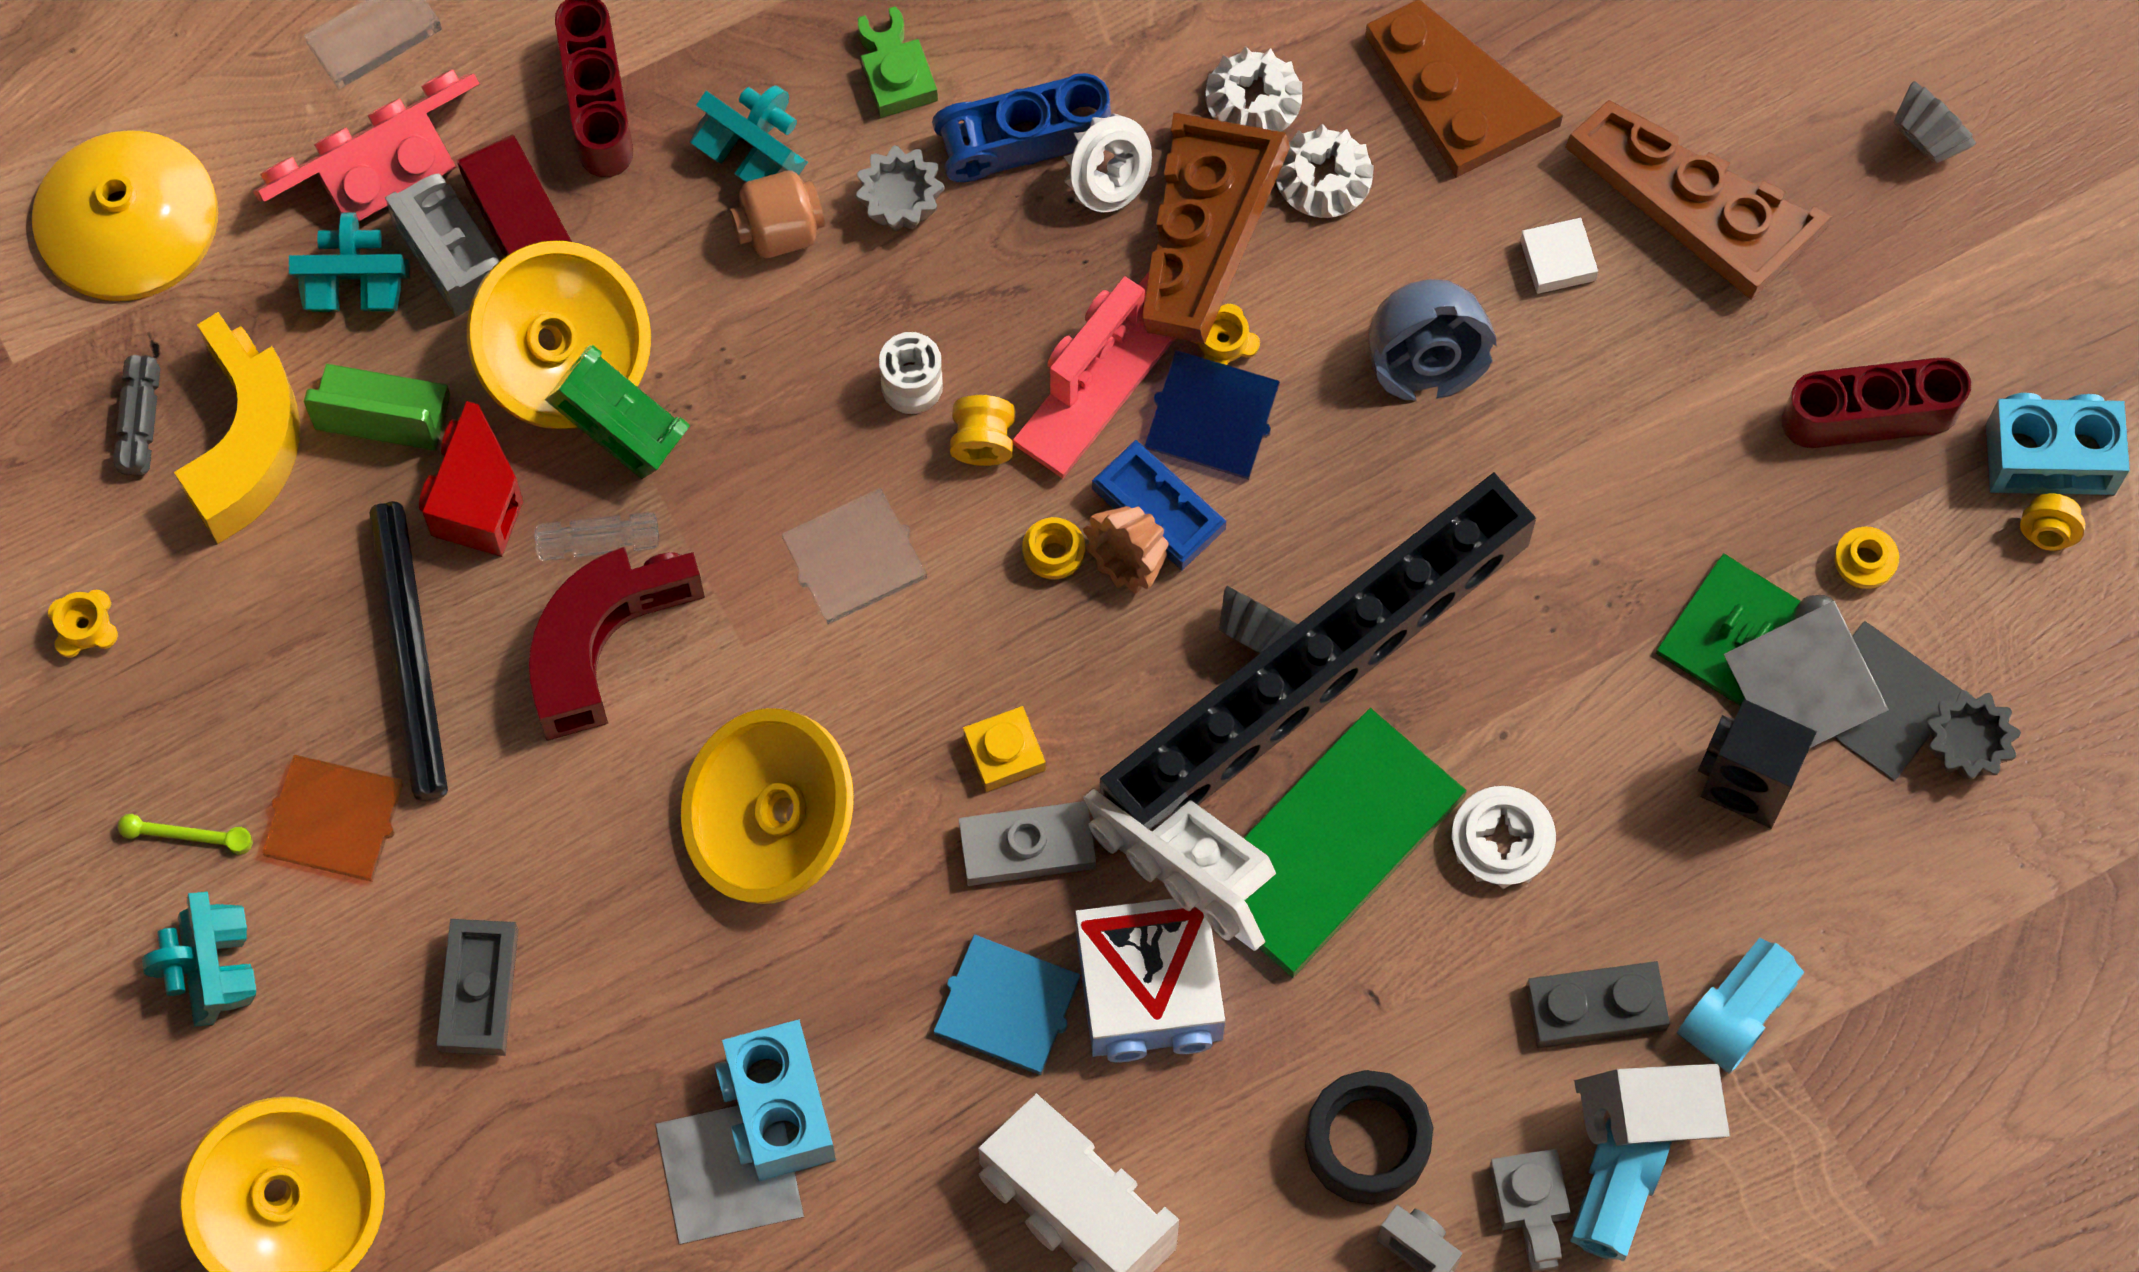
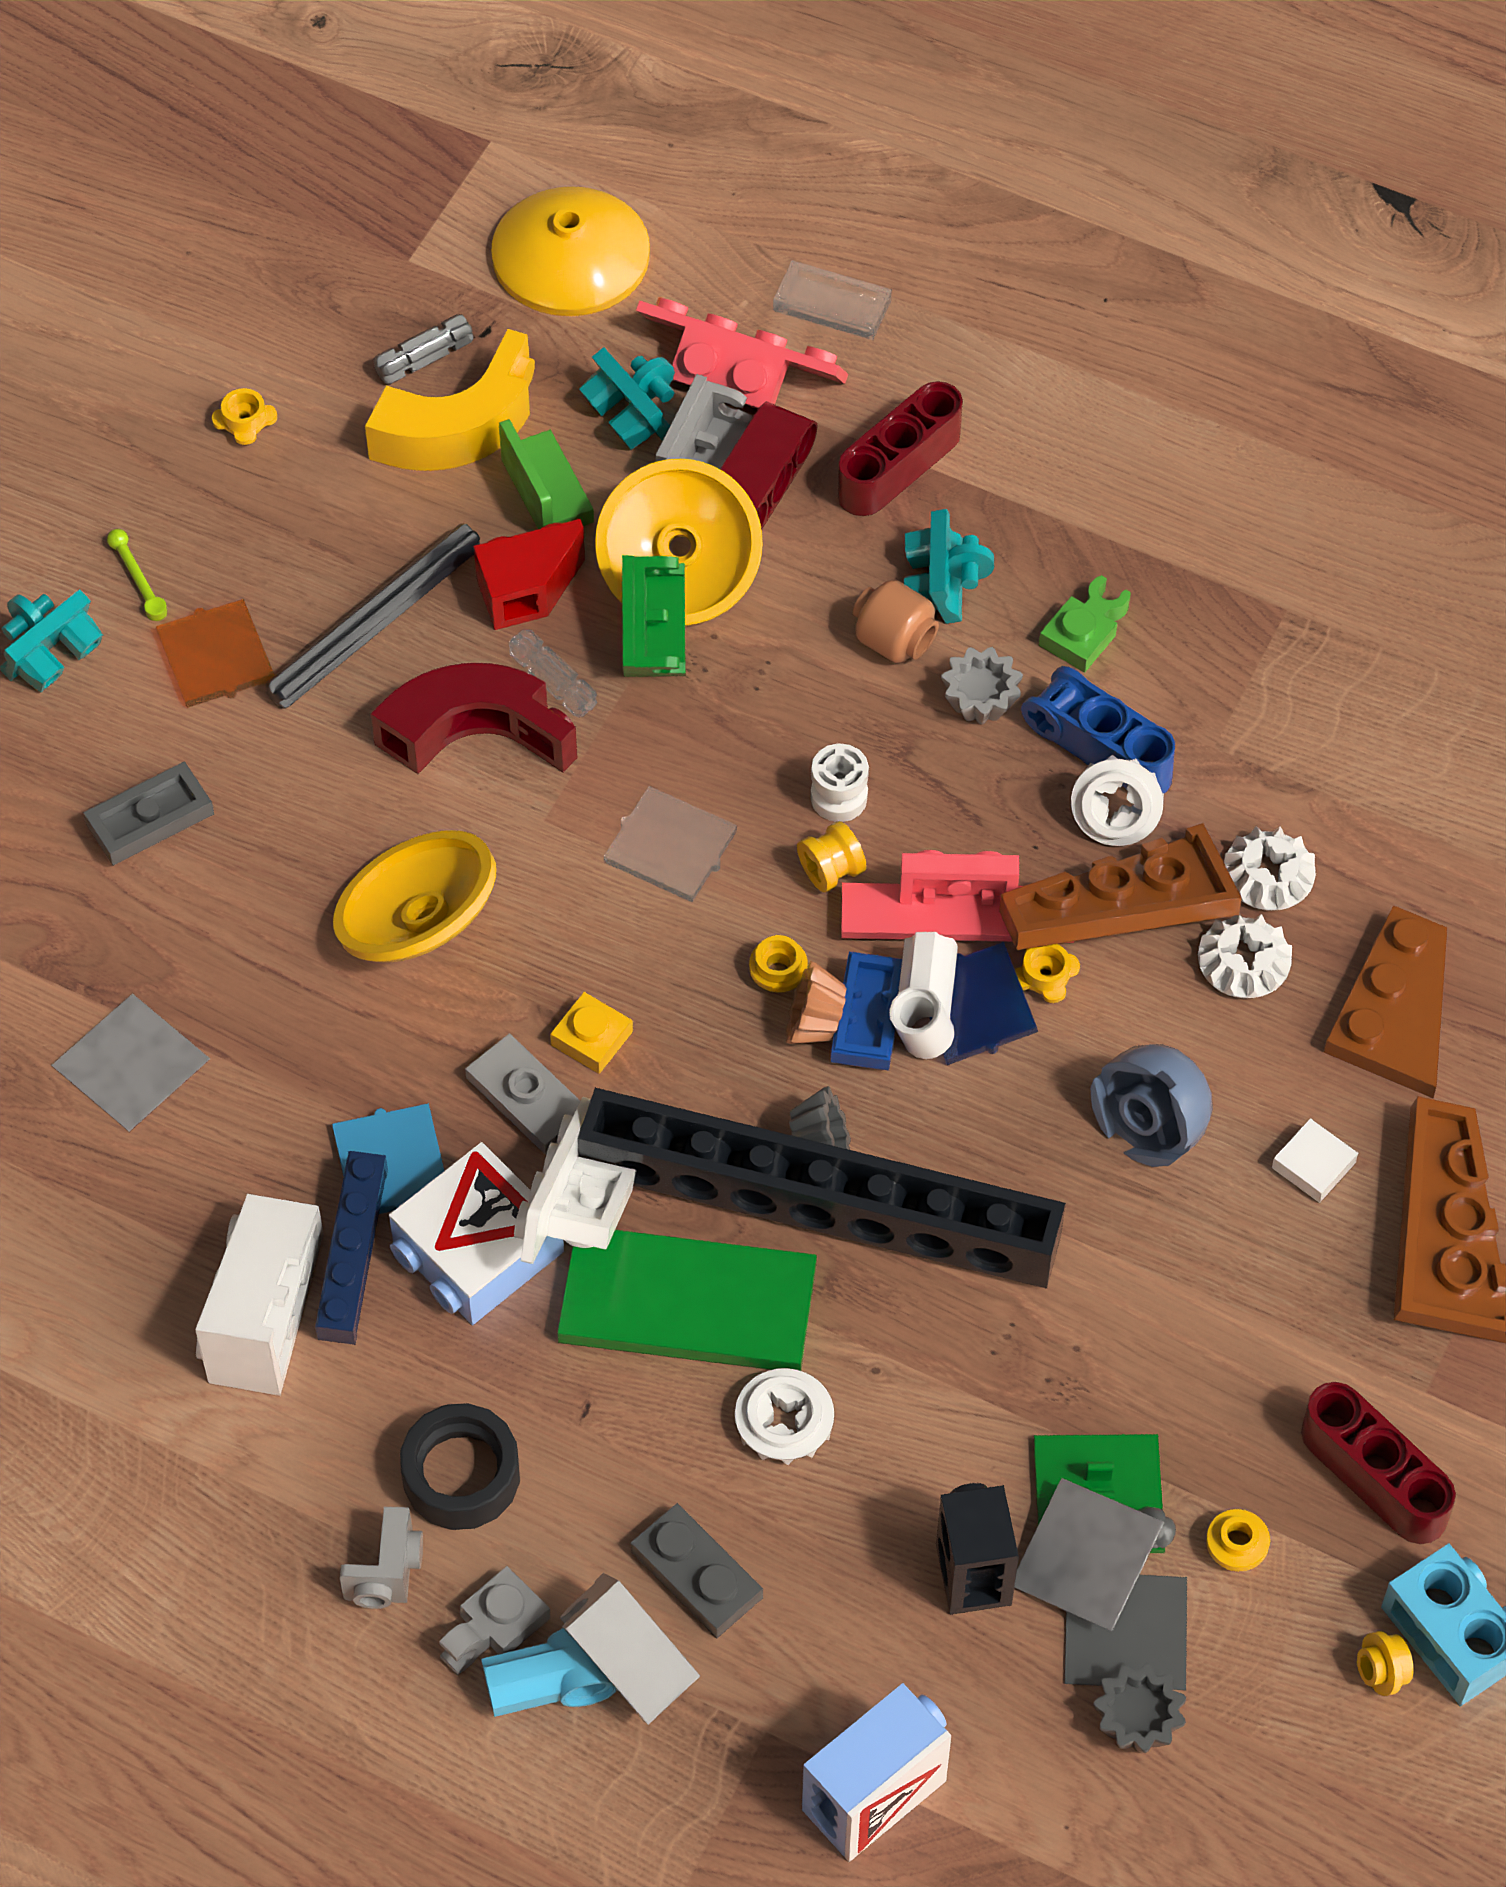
camera: 55 degrees right, 10 degrees down
medium azure brick [715,1019,836,1181] -> none
medium azure piece [1677,938,1804,1074] -> none
none -> dark blue piece [315,1151,388,1345]
none -> light blue piece [802,1683,951,1862]
none -> white piece [890,932,958,1059]

